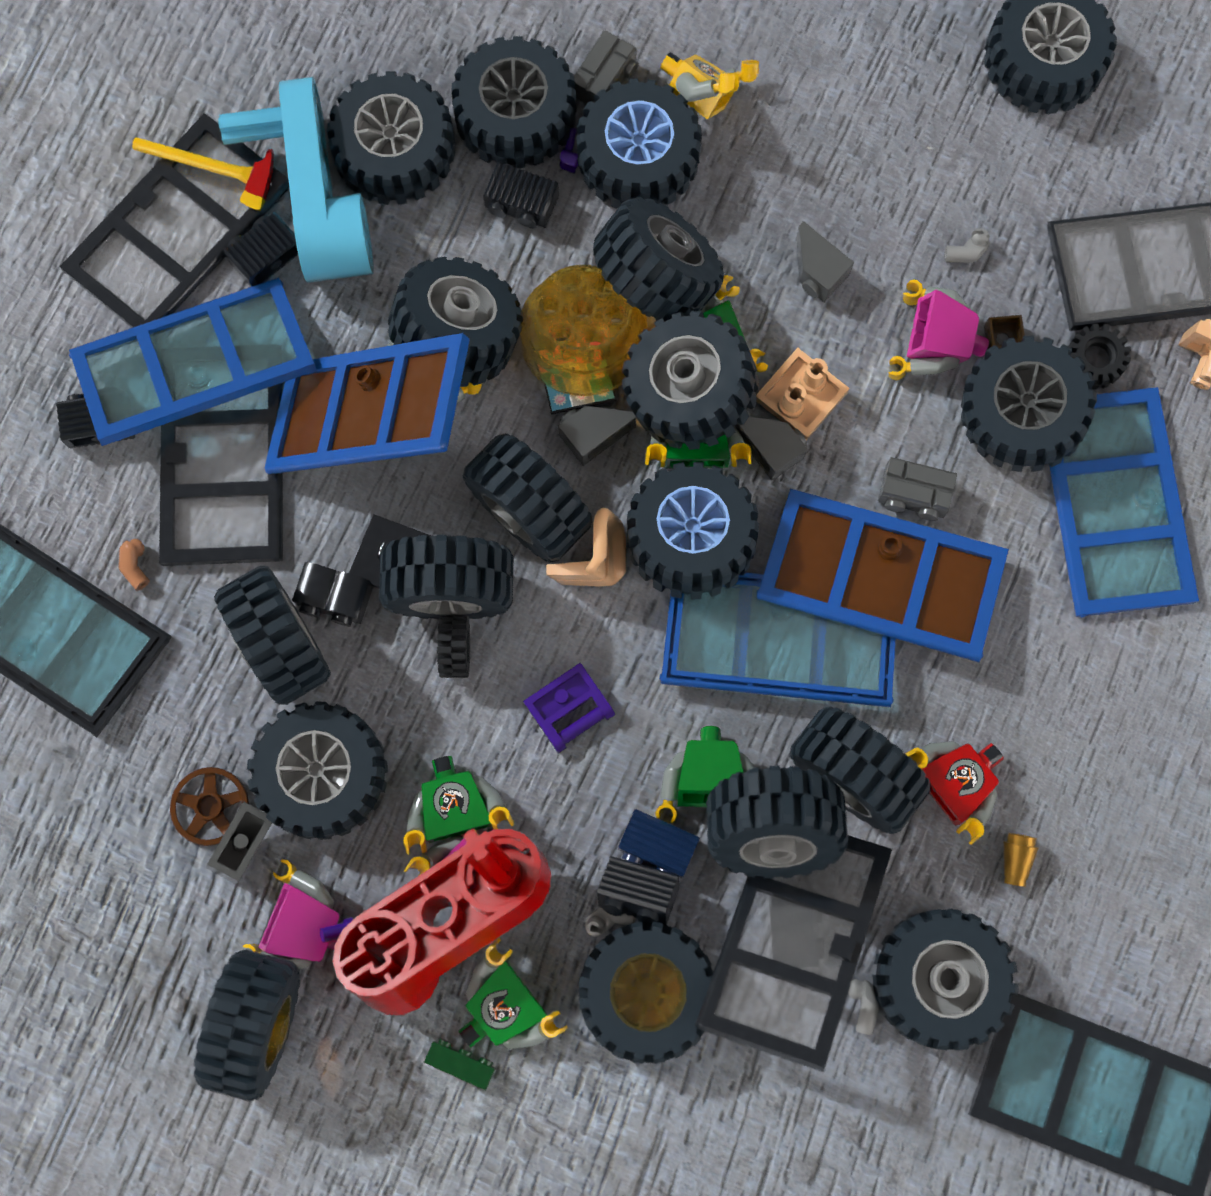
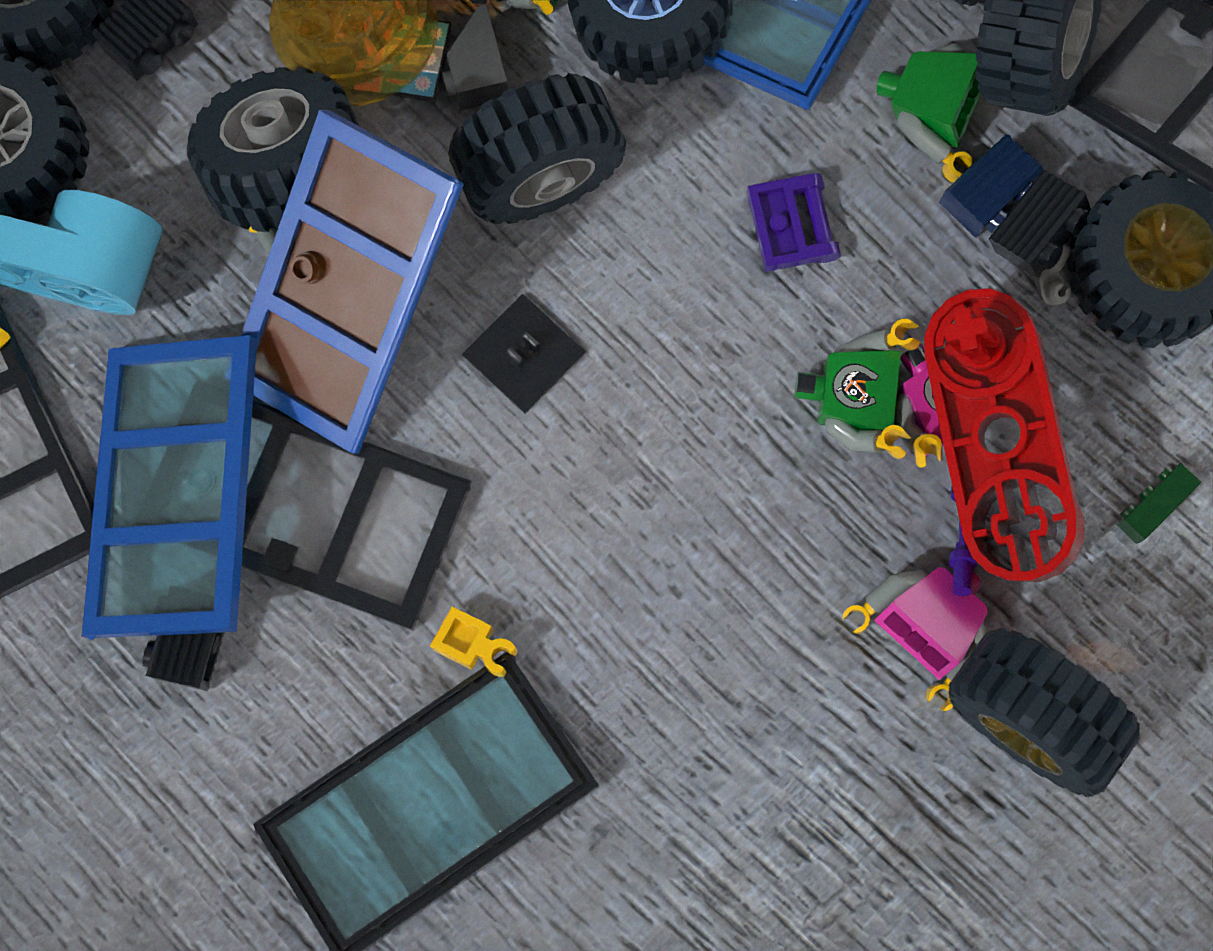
camera: 70 degrees left, 0 degrees up
nougat arm [118,539,150,591] -> none
reddish brown wheel [170,767,249,846] -> none
dark grey slope [206,801,272,885] -> none
black wheel [214,566,331,705] -> none
black brick [224,212,298,287] -> none
black wheel [247,701,388,840] -> none
black brick [292,562,374,627] -> none
black wheel [379,535,514,620] -> none
black tyre [437,615,470,678] -> none
torso [458,939,568,1049] -> none
light nougat piece [546,508,626,587] -> none
none -> yellow plate [430,606,518,677]

